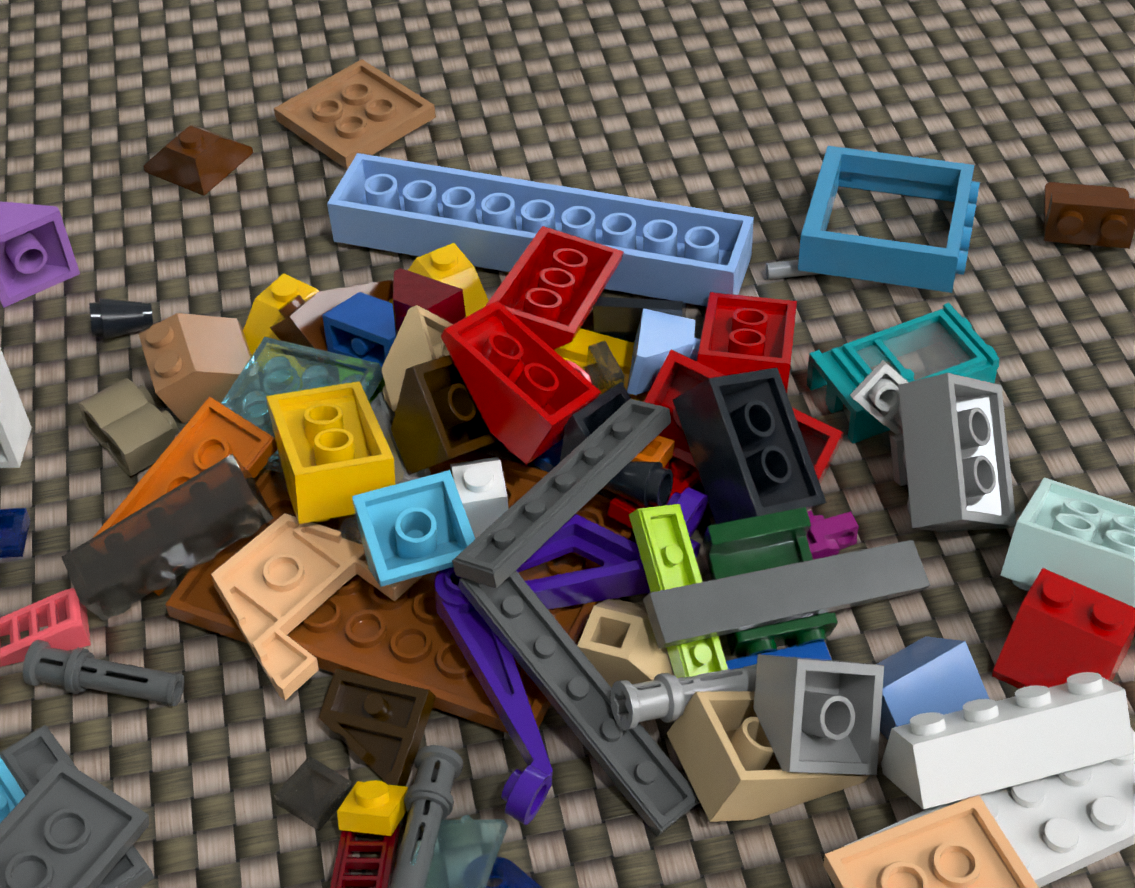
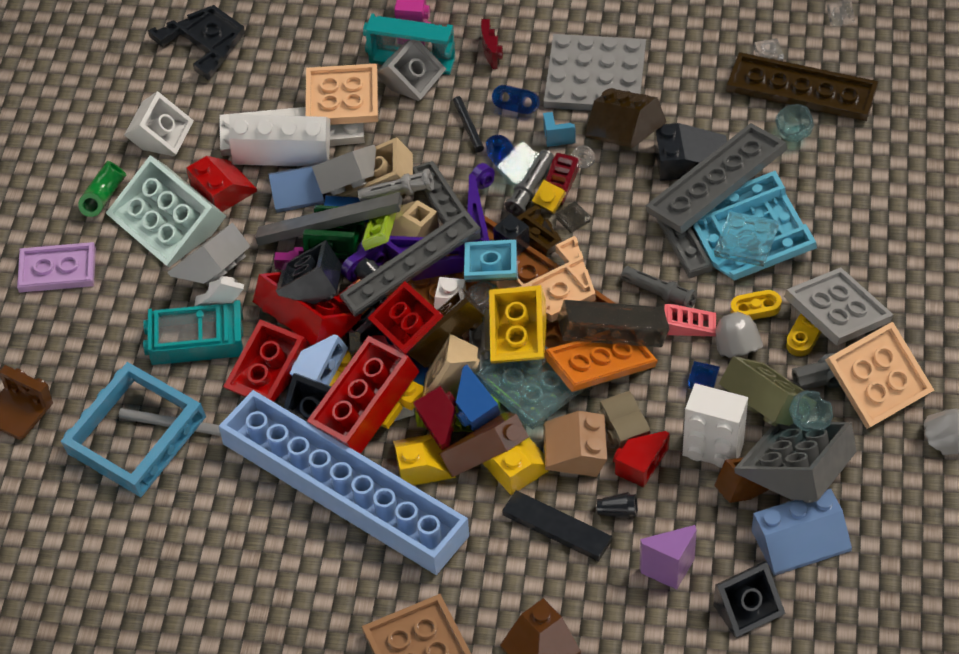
camera: 160 degrees left, 5 degrees up
none -> black brick [493,213,530,256]
none -> black tile [502,490,612,562]
none -> red slope [613,431,670,488]

